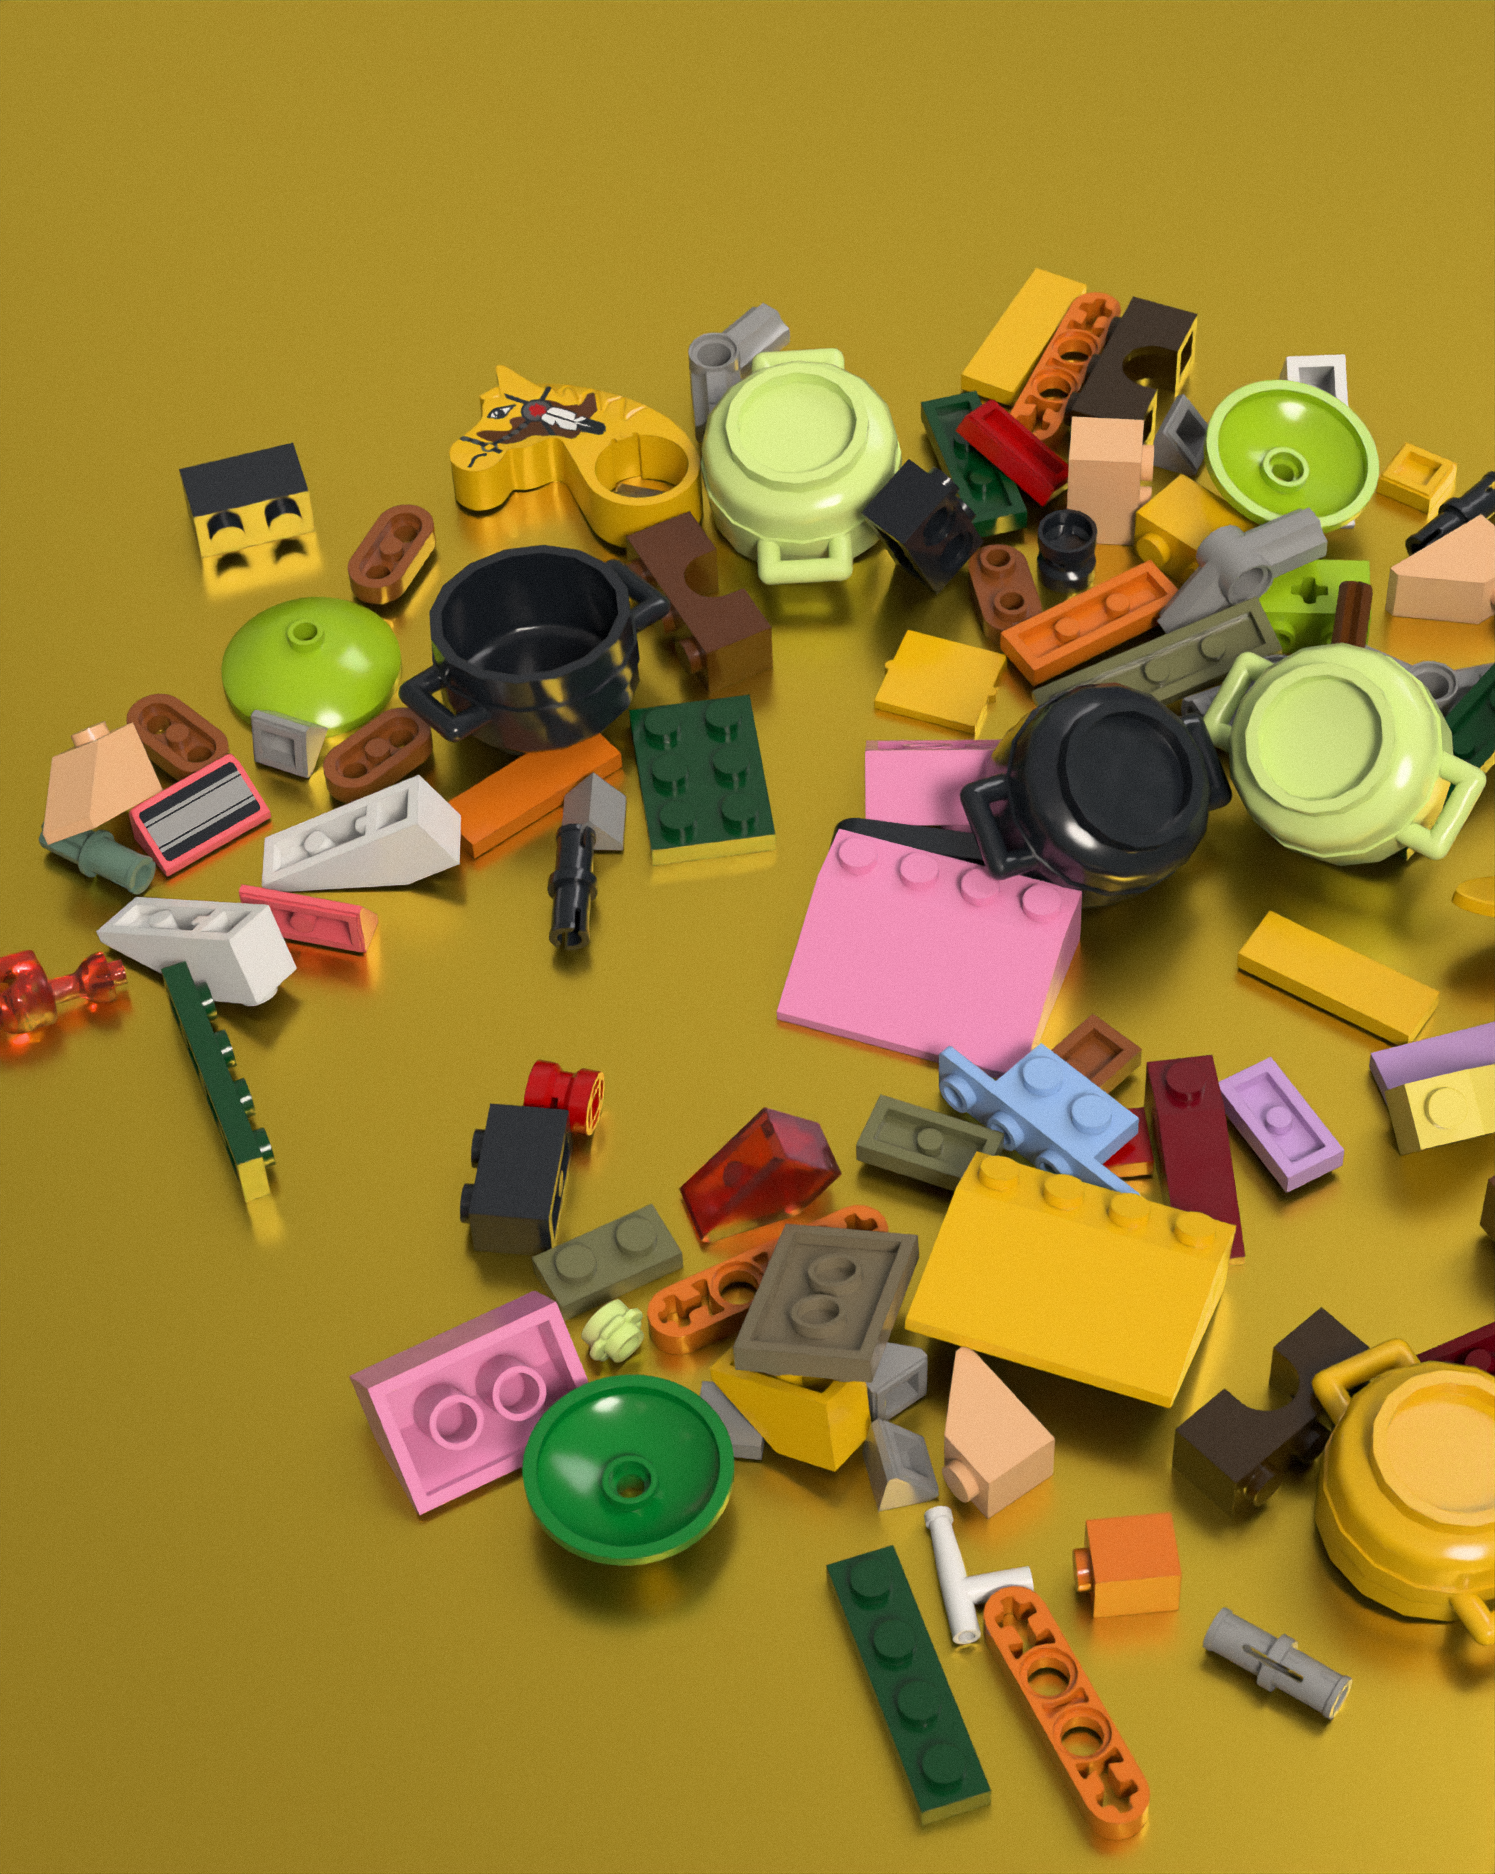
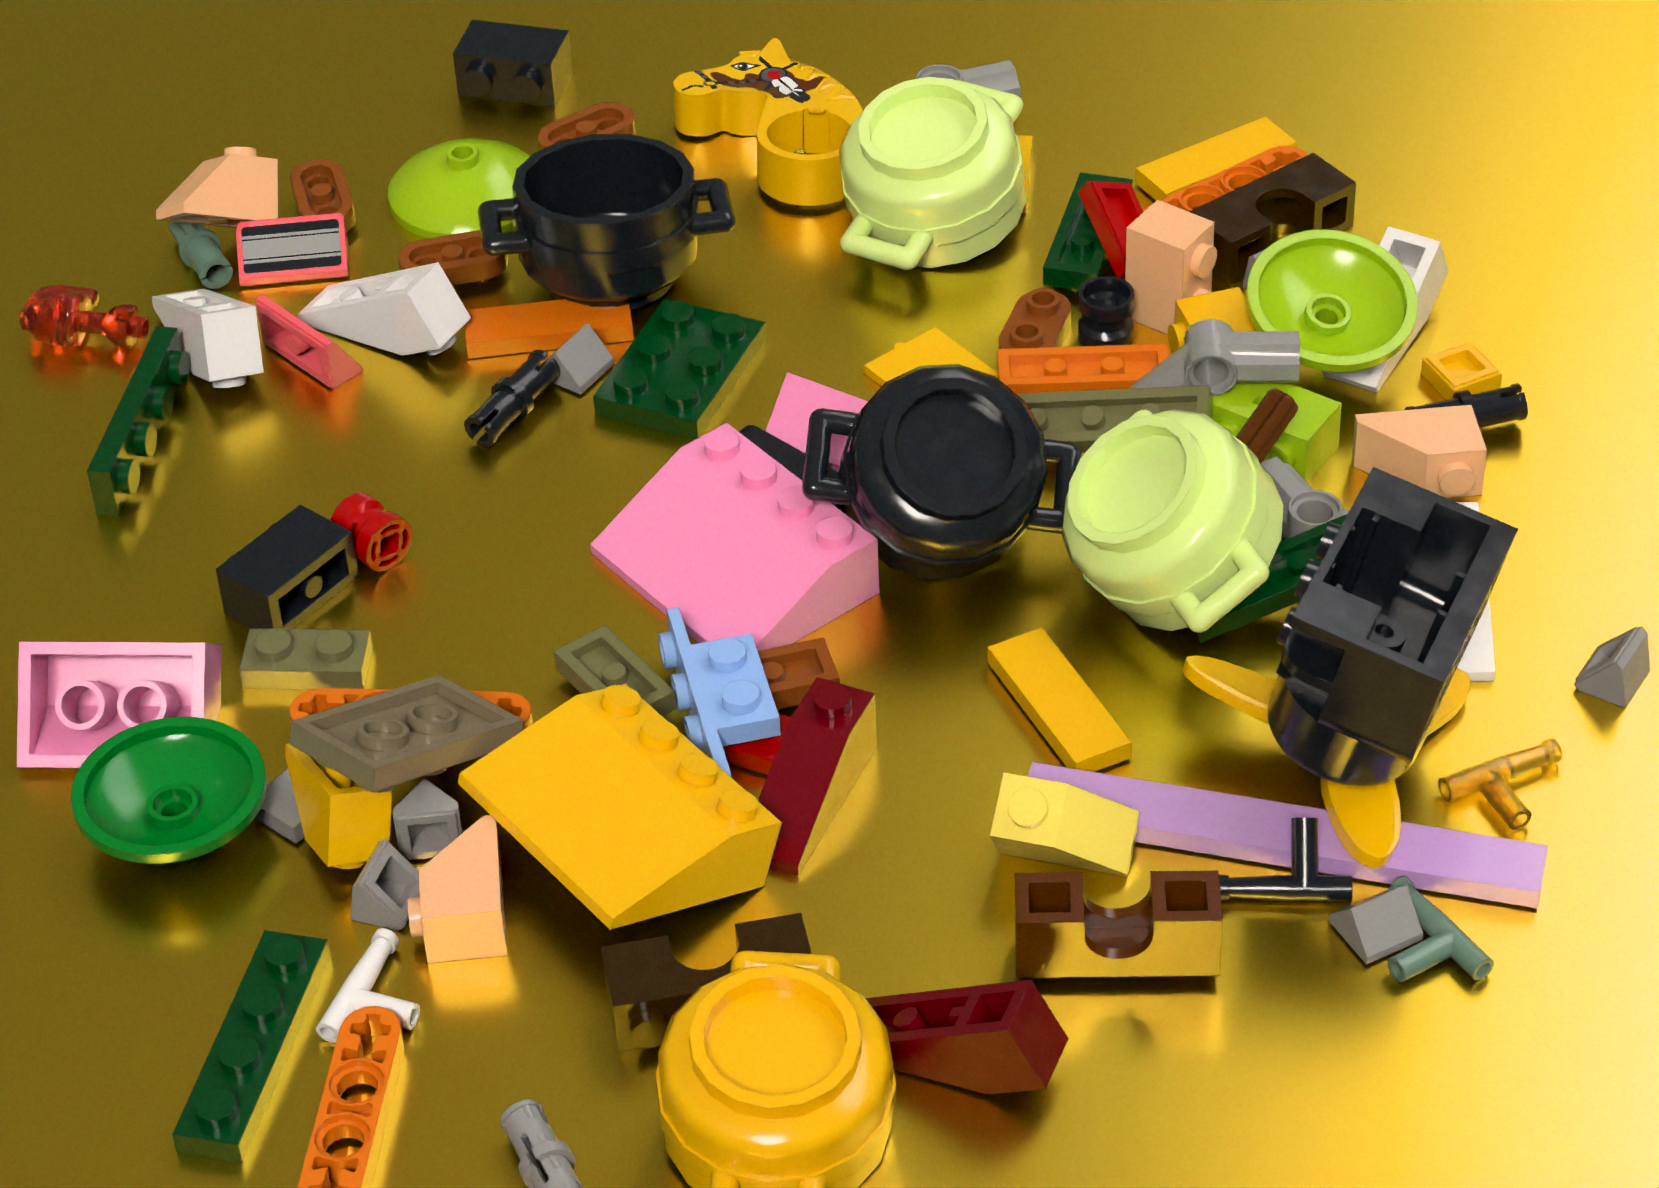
camera: 30 degrees right, 10 degrees down
light grey slope [251,710,328,778] -> none
yellowish green plate [581,1300,644,1363] -> none
reddish brown arch [624,511,773,694] -> none
clear red slope [679,1107,842,1243] -> none
black brick [861,459,984,595] -> none
orange brick [1072,1512,1182,1618] -> none
lavender plate [1219,1057,1345,1193] -> none

